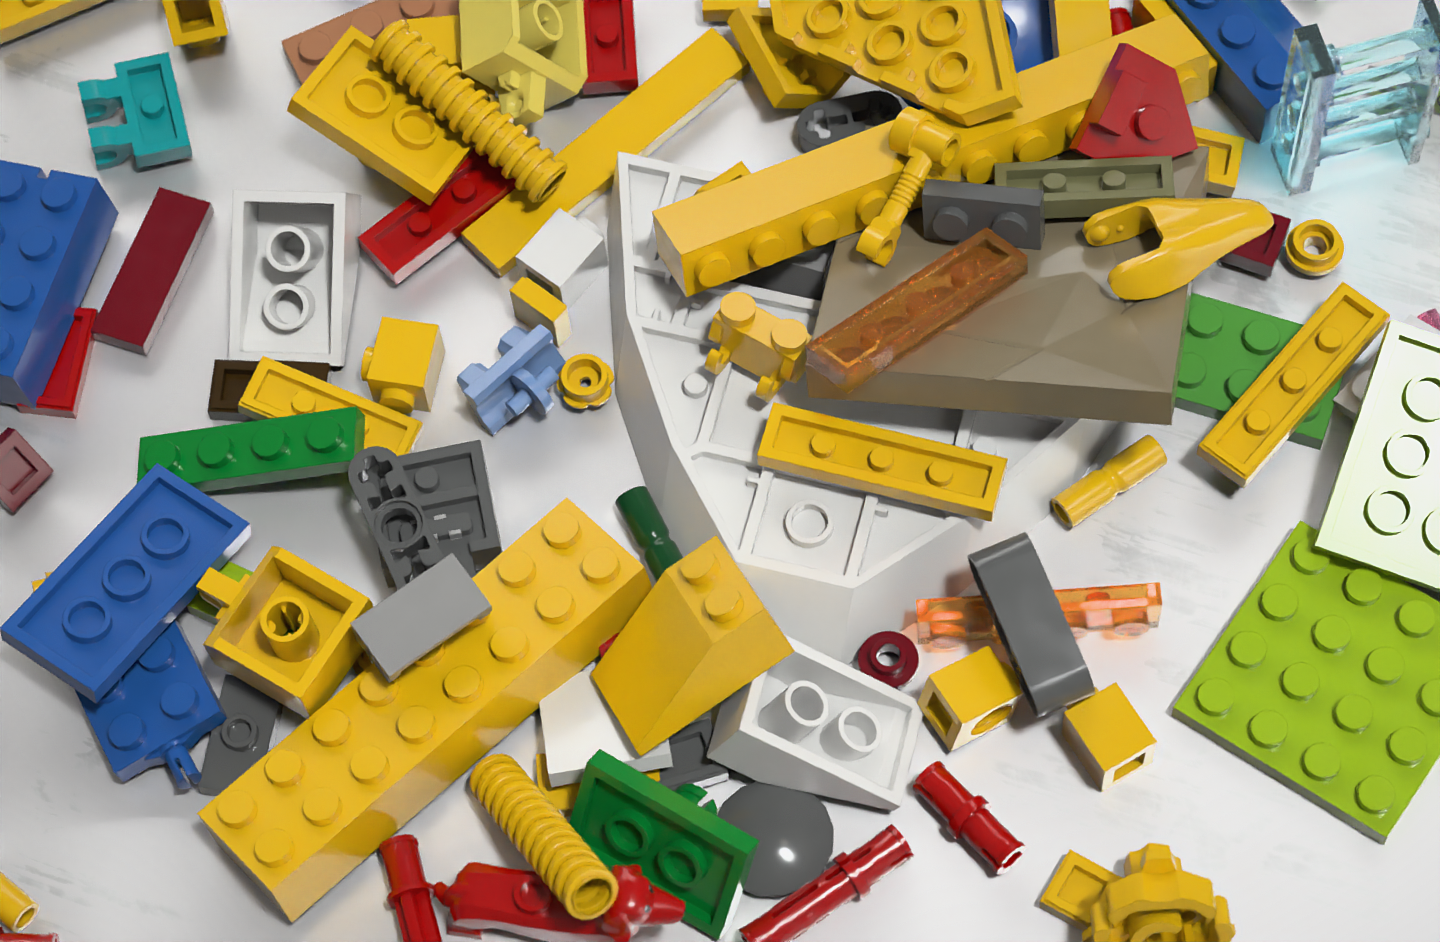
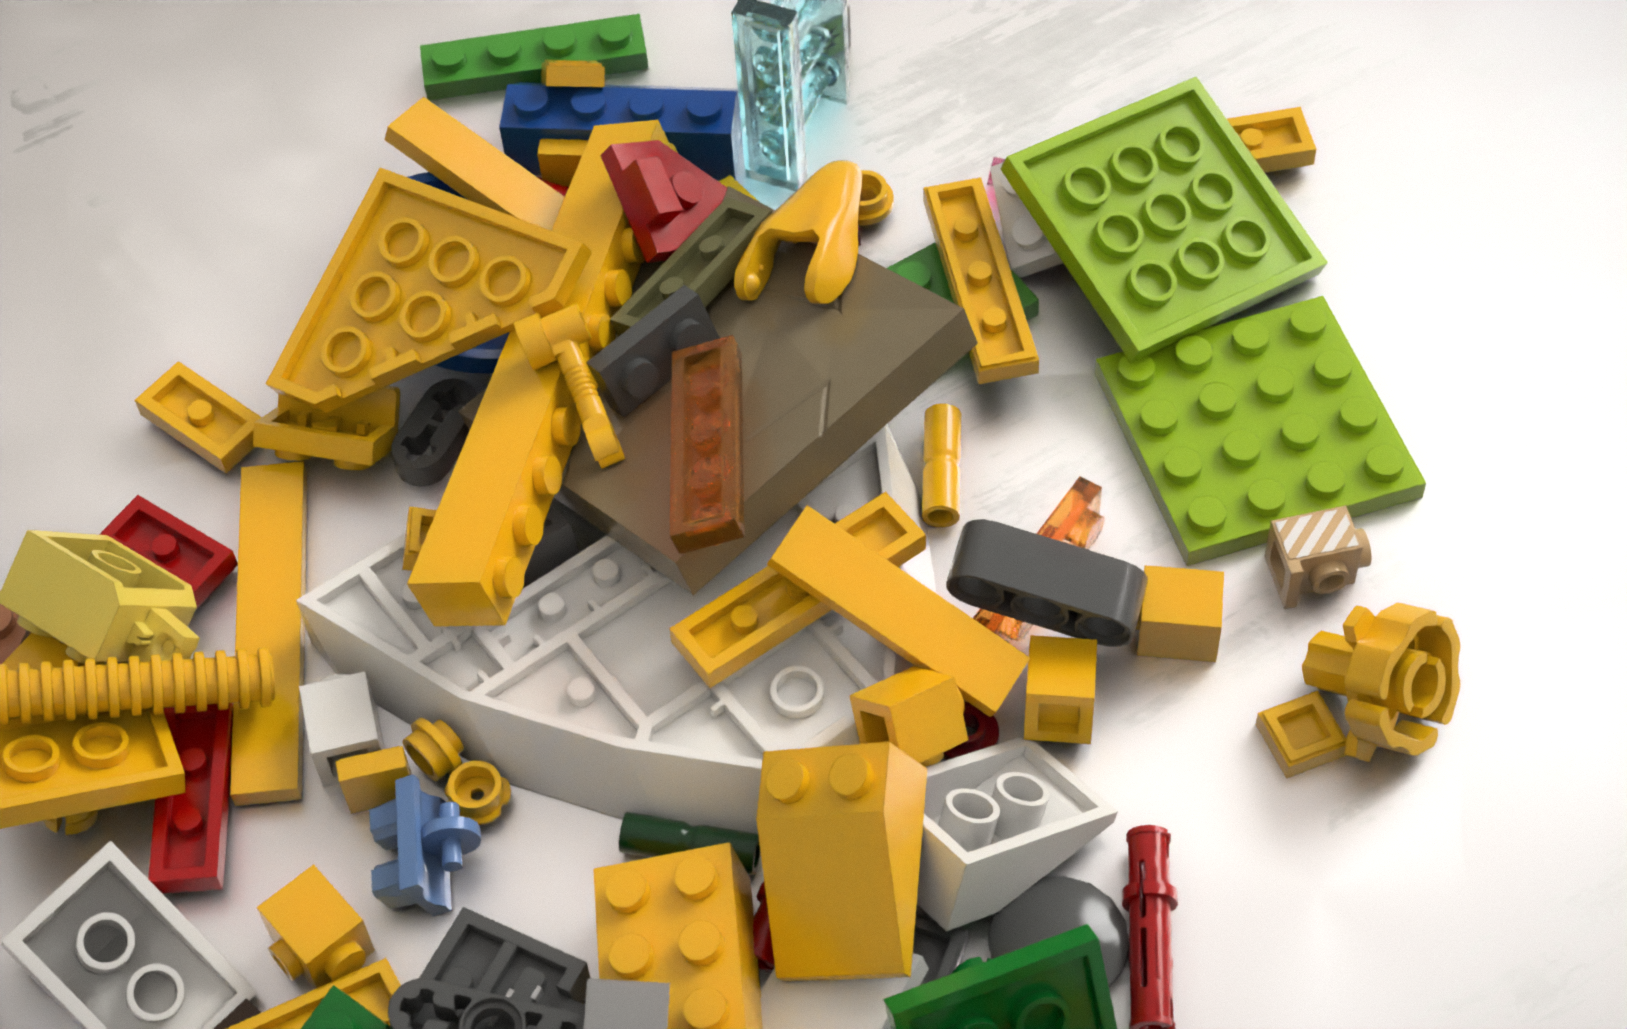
camera: 55 degrees left, 10 degrees down
yellow piece [705,292,813,402] -> none
red pin [912,761,1026,875] -> none
none -> yellow plate [402,717,464,781]
none -> yellow tile [767,505,1030,717]
none -> yellow brick [849,666,968,767]
none -> tan brick [1264,505,1372,609]

